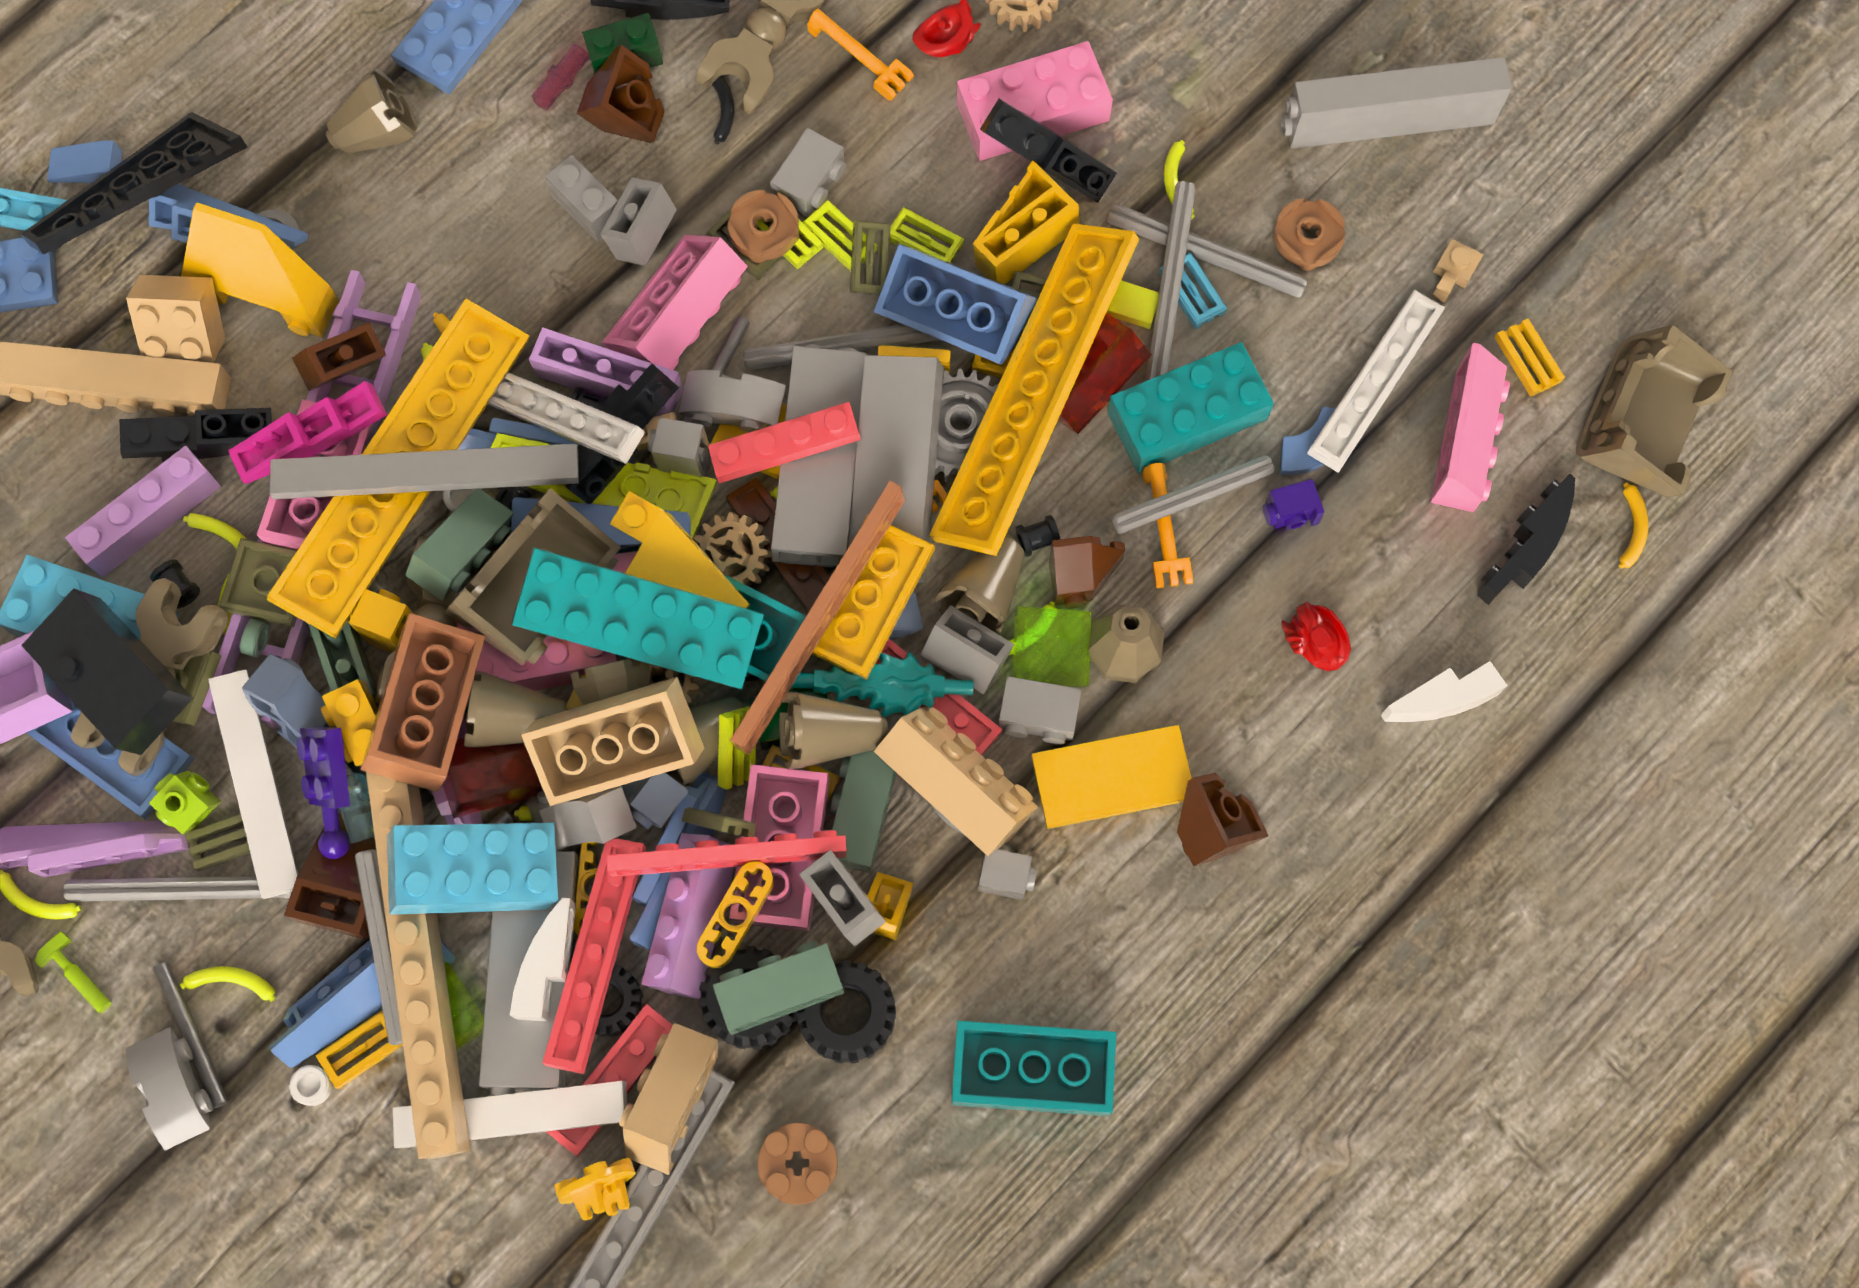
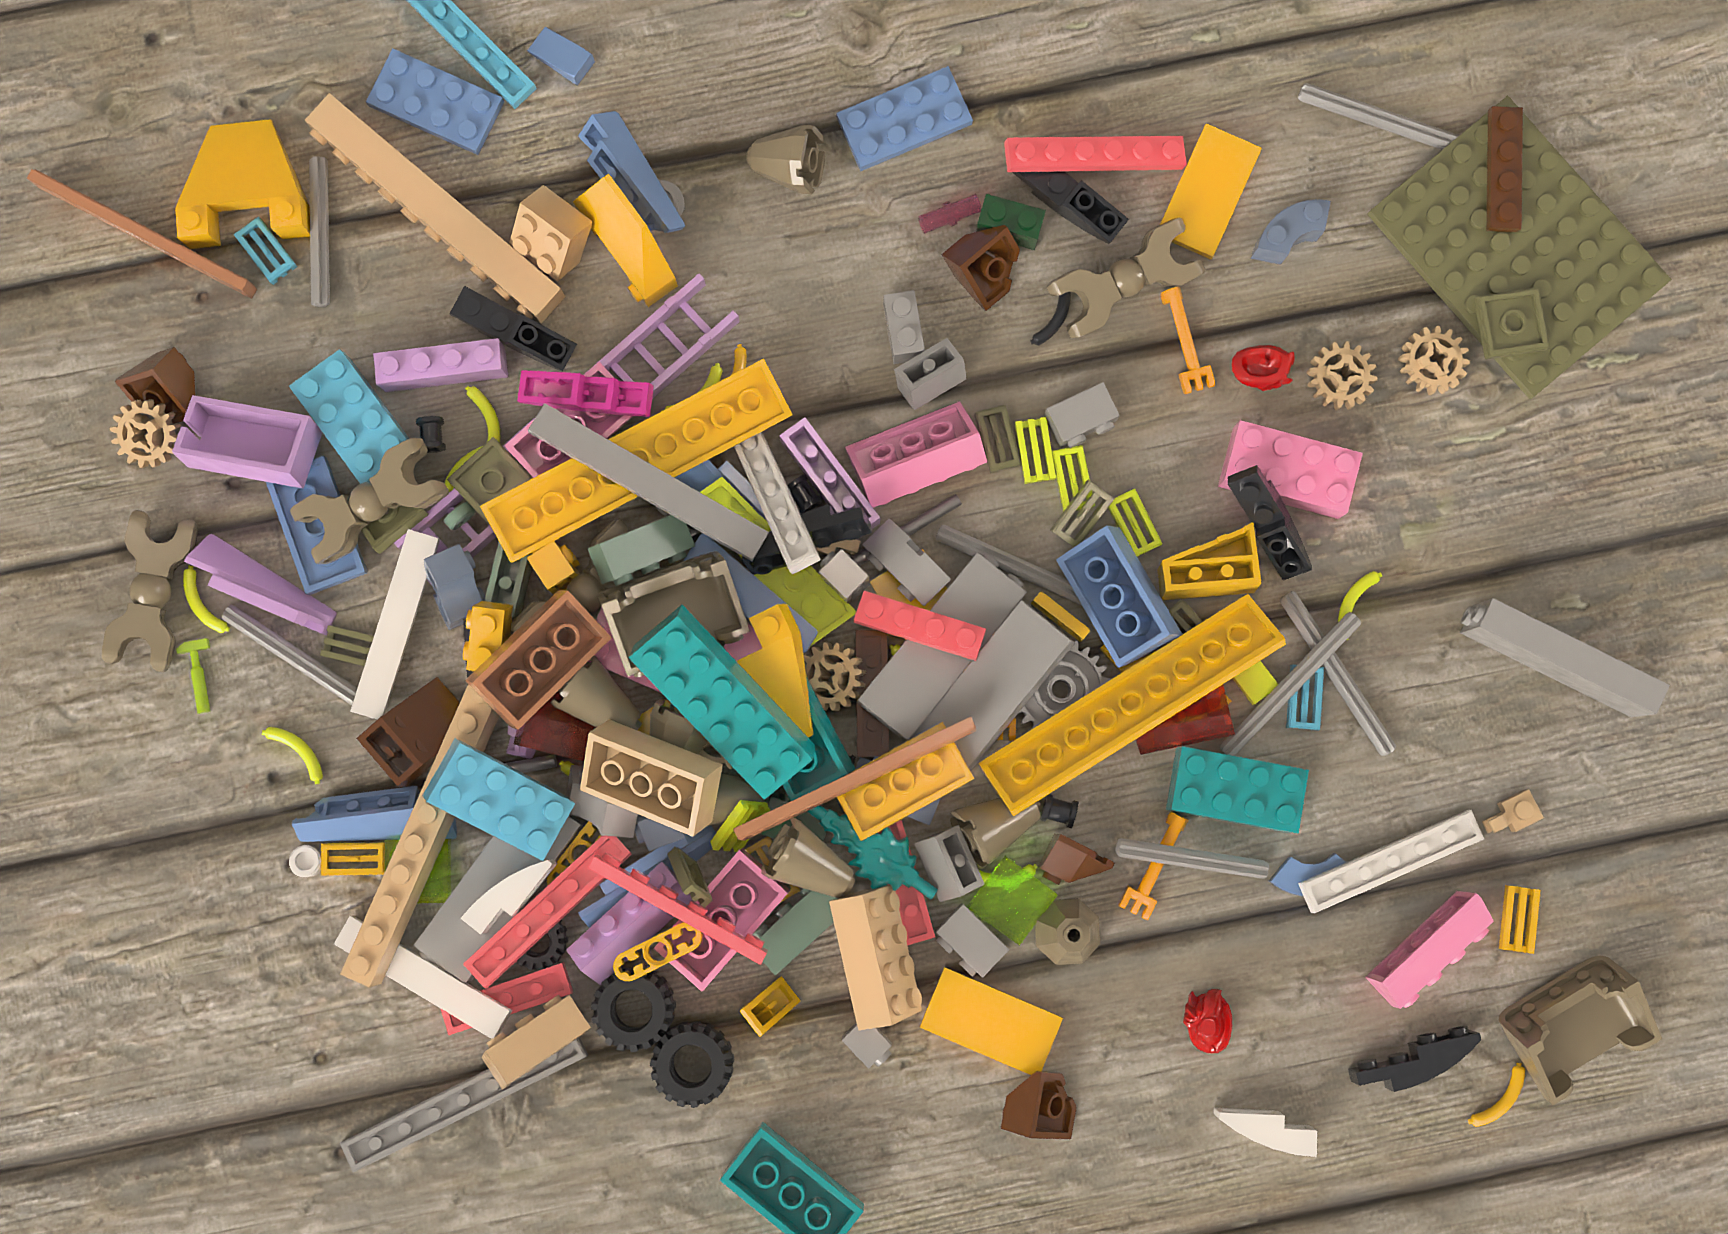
camera: 35 degrees right, 10 degrees up
black wing [21,112,247,254] -> none
black brick [21,588,193,755] -> none
light grey brick [126,1027,213,1150] -> none
lime brick [149,771,222,835] -> none
flat silver bar [153,962,229,1109] -> none
reddish brown brick [292,322,386,391] -> none
dark purple plate [297,726,350,859] -> none
clear light blue piece [339,773,375,844] -> none
light grey axle [355,849,403,1045] -> none
yellow plate [554,1158,636,1220] -> none
sand green brick [713,941,844,1035] -> none
medium nougat plate [728,190,799,263] -> none
medium nougat plate [757,1123,838,1205] -> none
light grey brick [799,850,886,946] -> none
dark purple brick [1263,479,1325,530] -> none
medium nougat plate [1272,198,1345,271] -> none

